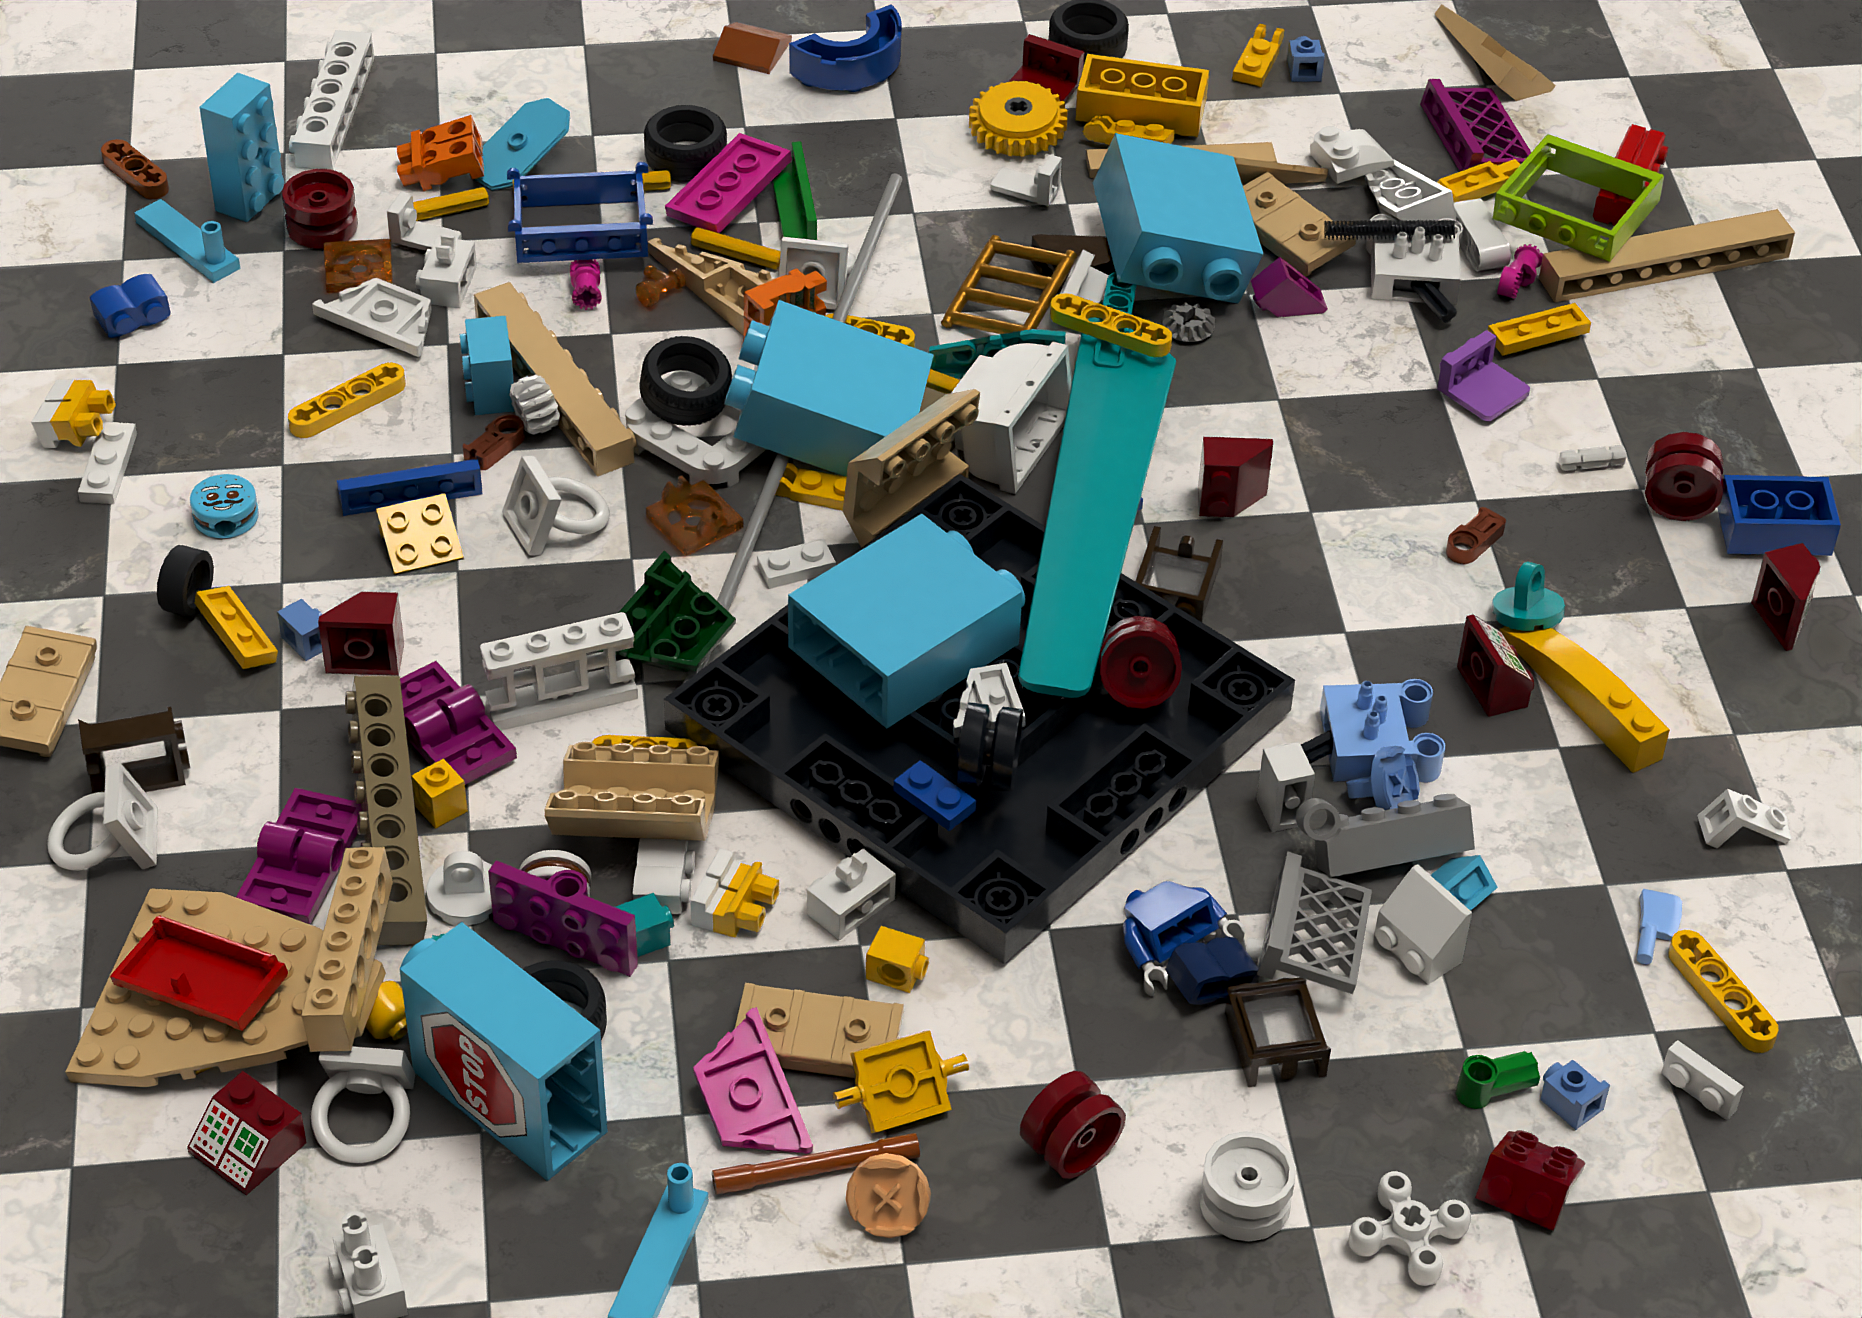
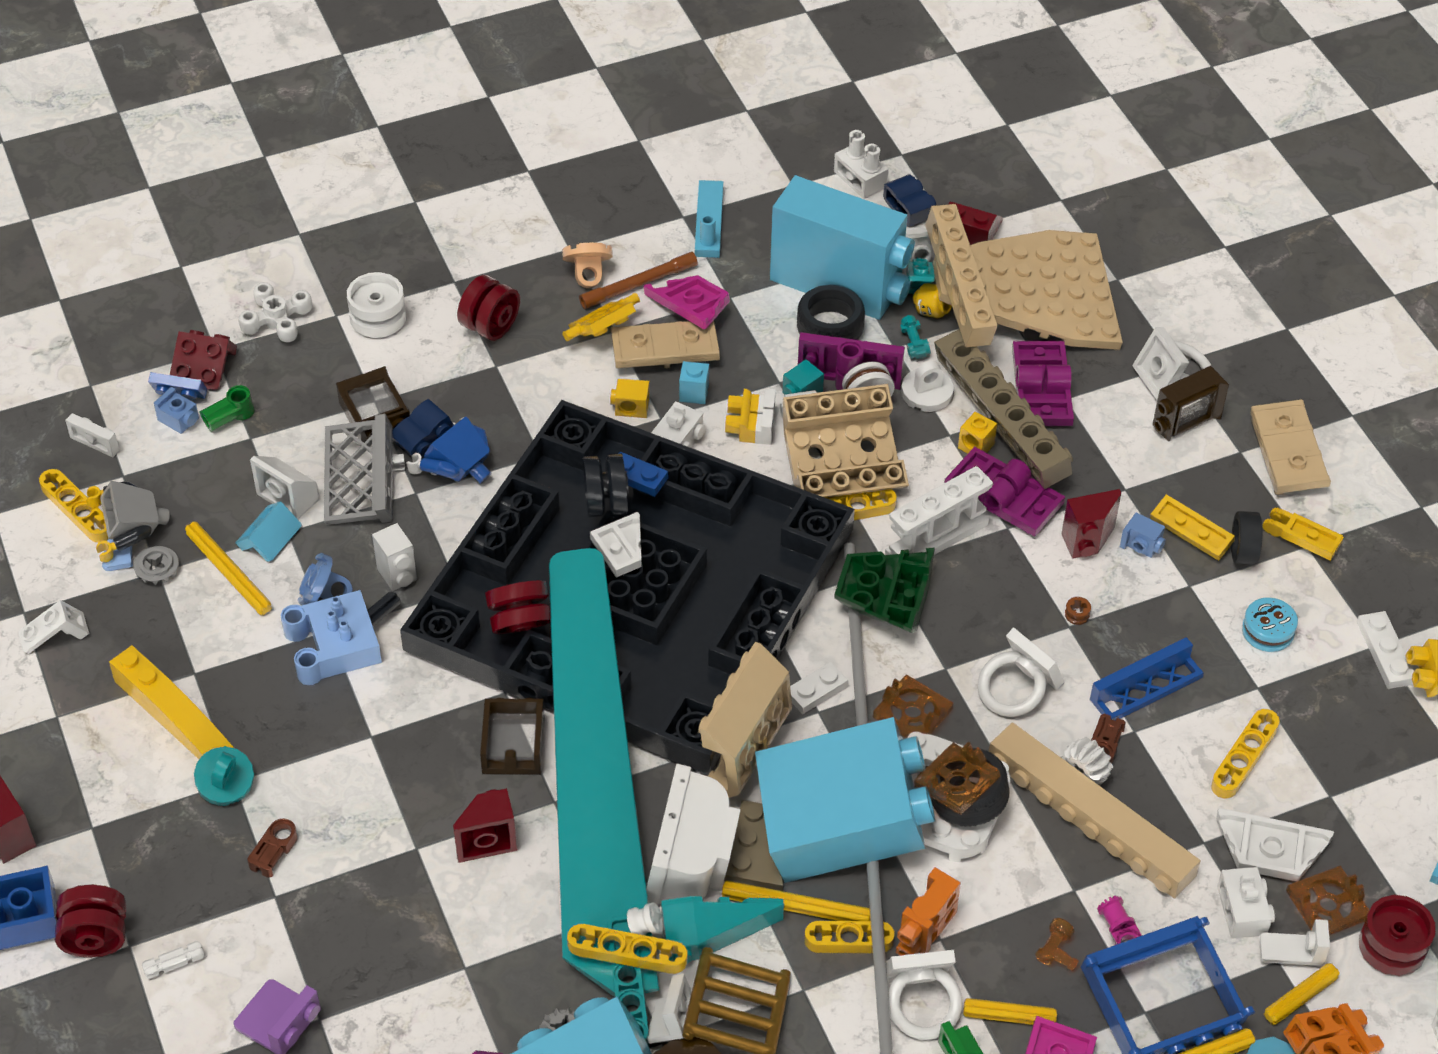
camera: 165 degrees right, 5 degrees up
red container [110,915,288,1031] -> none
yellow hinge [376,493,464,575] -> none
medium azure brick [460,316,515,415] -> none
tan wedge [648,238,775,335] -> none
medium azure brick [788,514,1025,729] -> none
light grey hinge [1296,794,1475,877] -> none
dark red slope [1457,614,1534,717] -> none
none -> light grey torso [86,481,170,562]
none -> light grey gear [134,546,179,585]
none -> plate [148,372,208,400]
none -> yellow axle [185,521,272,615]
none -> white wheel [627,902,663,936]
none -> medium azure brick [679,361,709,404]
none -> dark blue brick [883,174,936,227]
none -> teal bracket [906,258,935,294]
none -> clear orange piece [914,741,1000,815]
none -> dark orange bush [1065,597,1091,625]
none -> yellow hinge [1262,507,1344,561]

